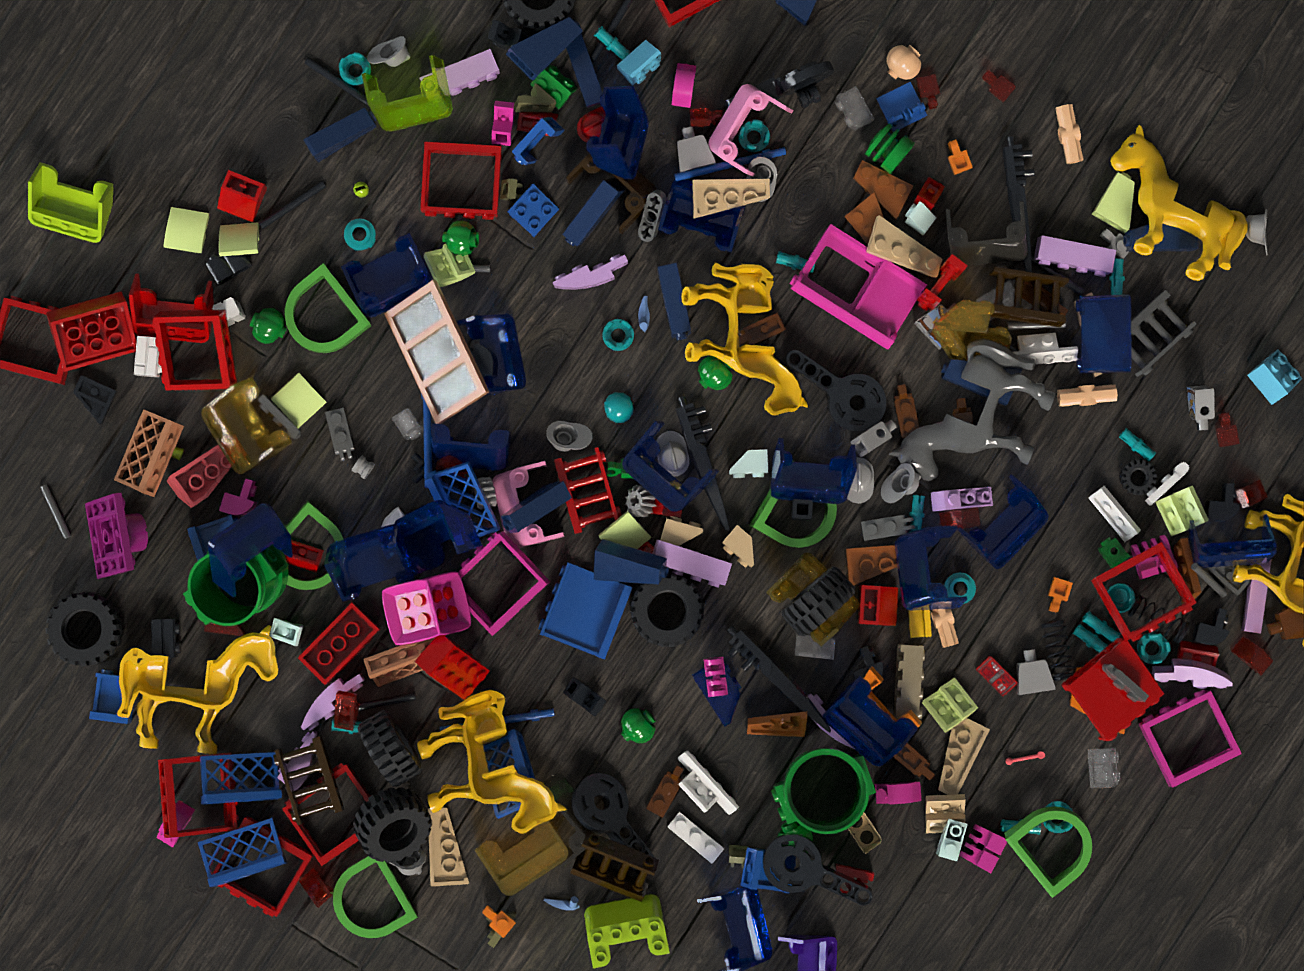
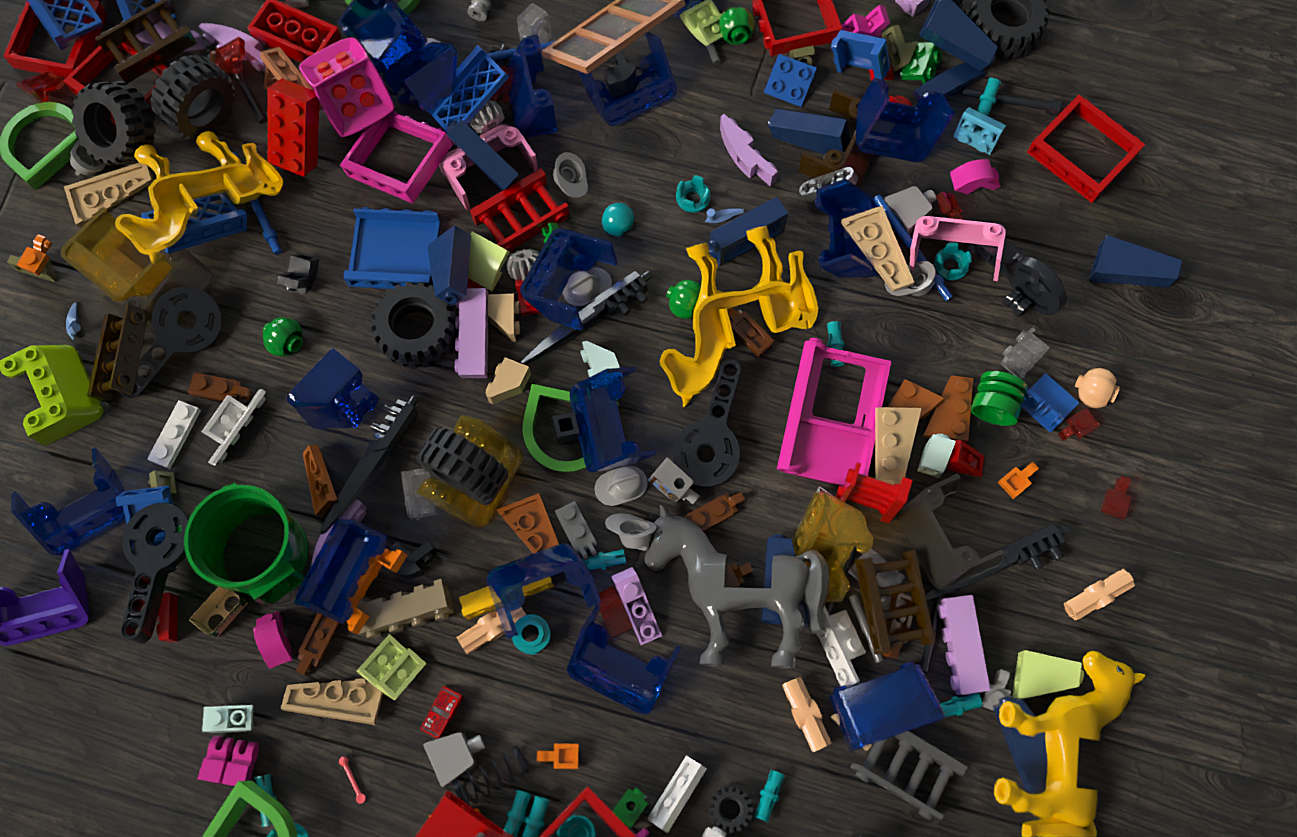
camera: 75 degrees right, 15 degrees down
dark pink legs [703,656,728,697] -> none
red slope [857,585,898,626] -> none
tan slope [925,794,965,833] -> none

